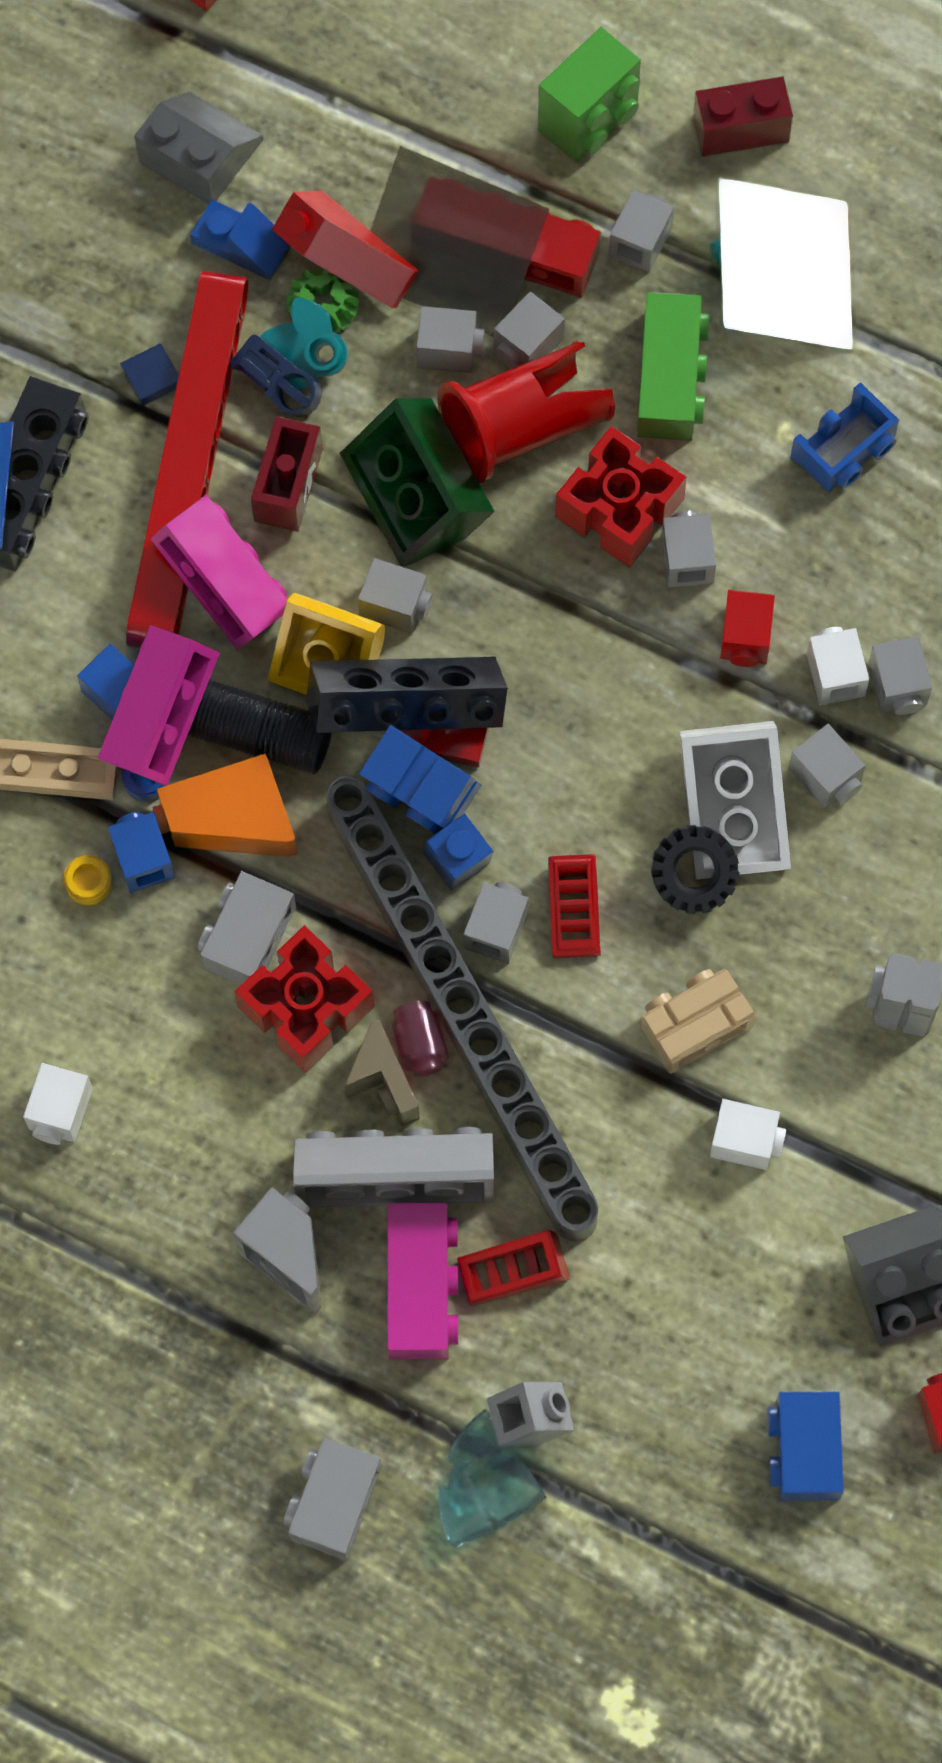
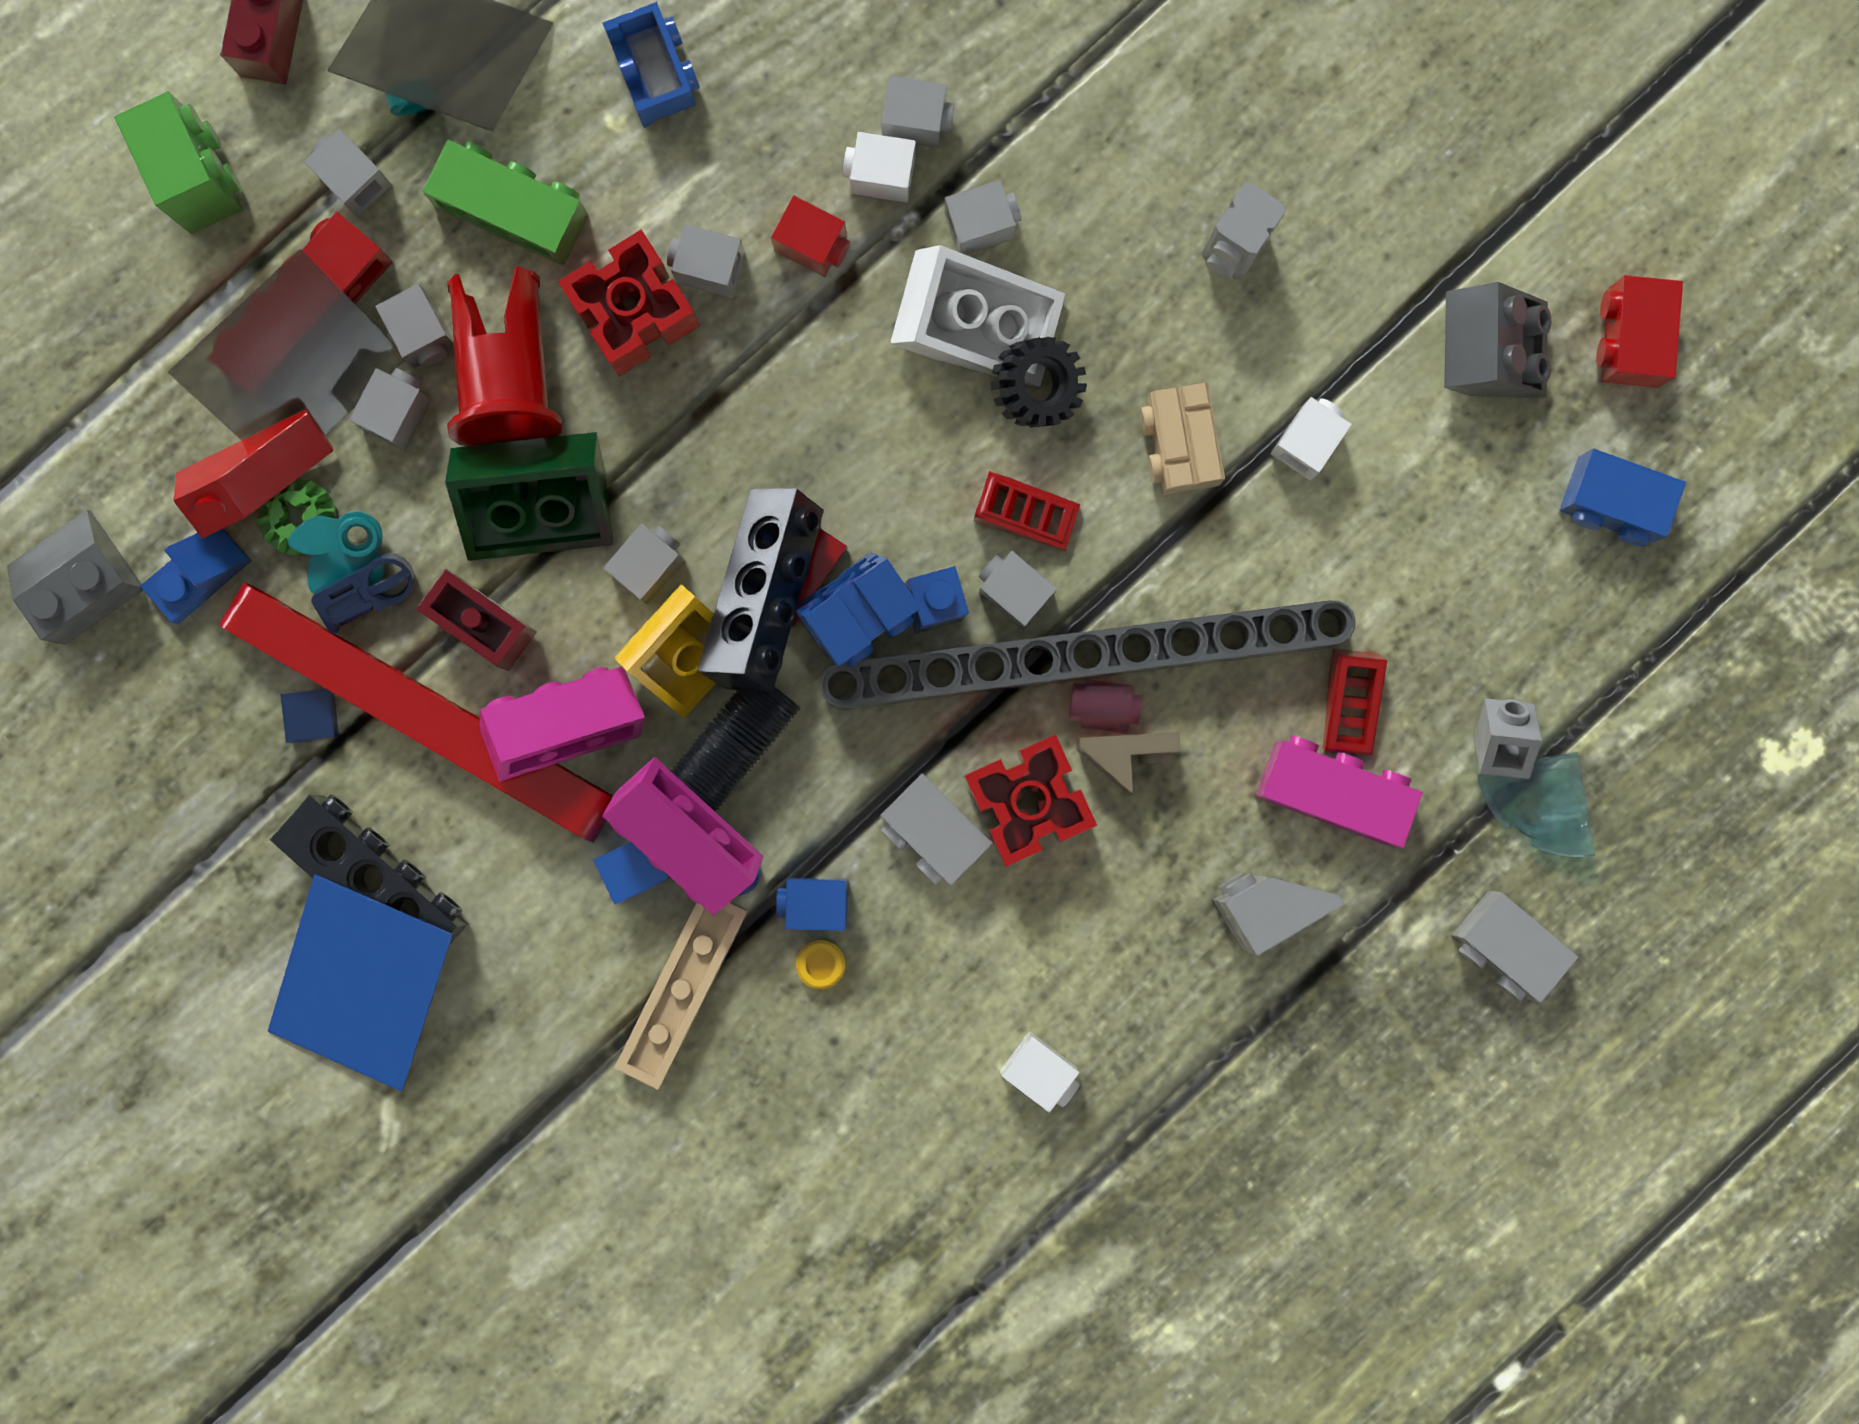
camera: 70 degrees left, 15 degrees up
orange slope [152,754,298,857] -> none
light grey slope [293,1127,494,1208] -> none

